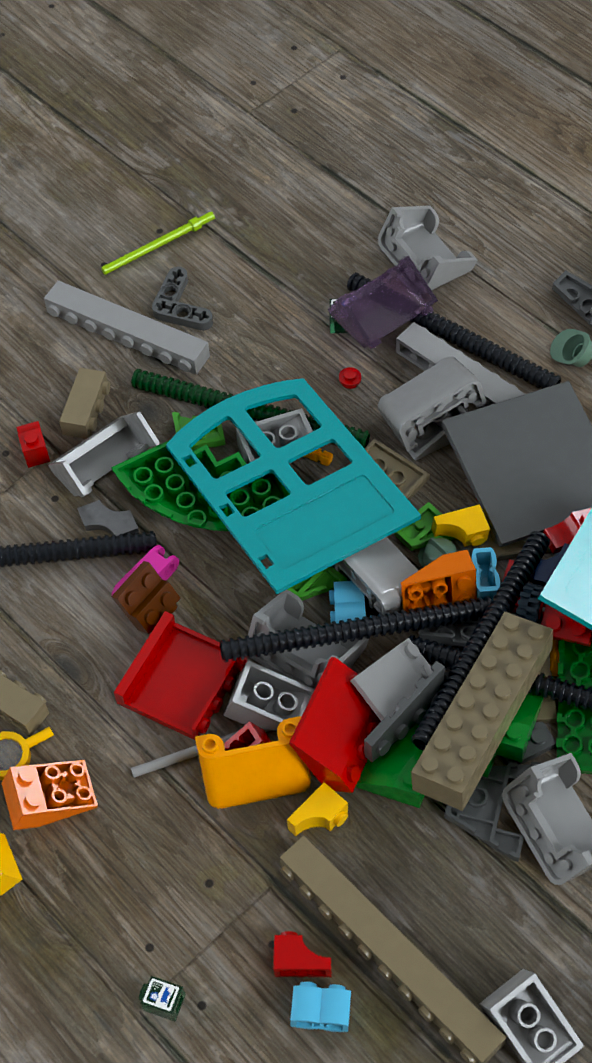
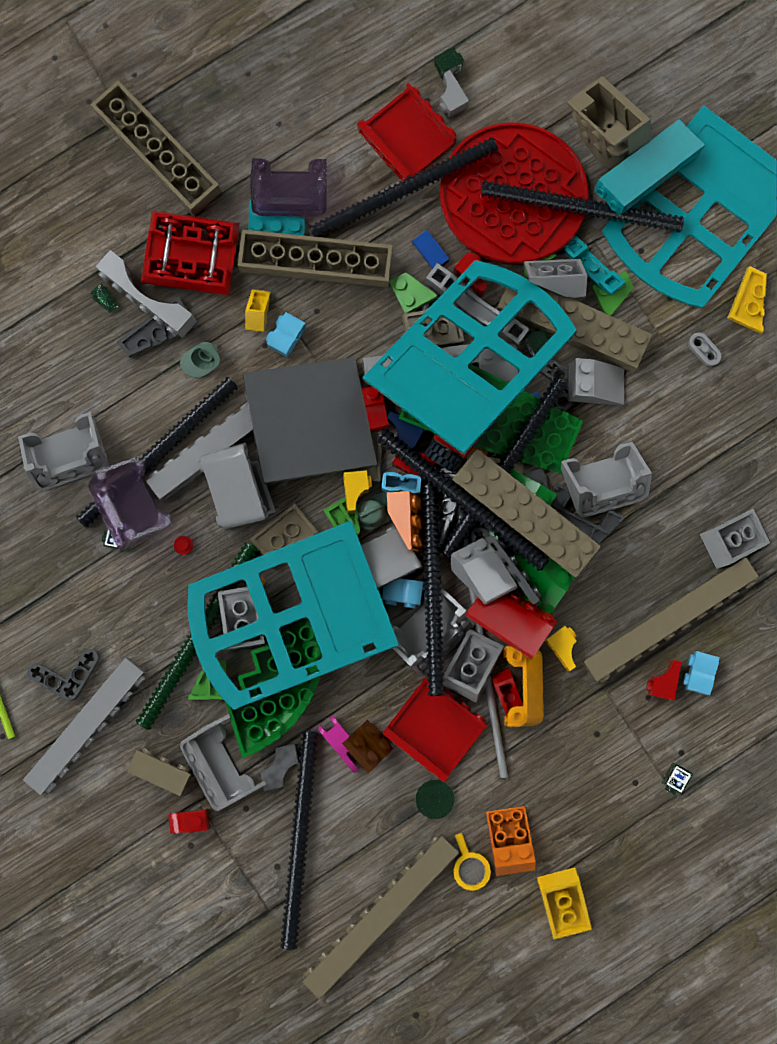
camera: 80 degrees left, 25 degrees up
none -> clear green tile [416,779,454,819]

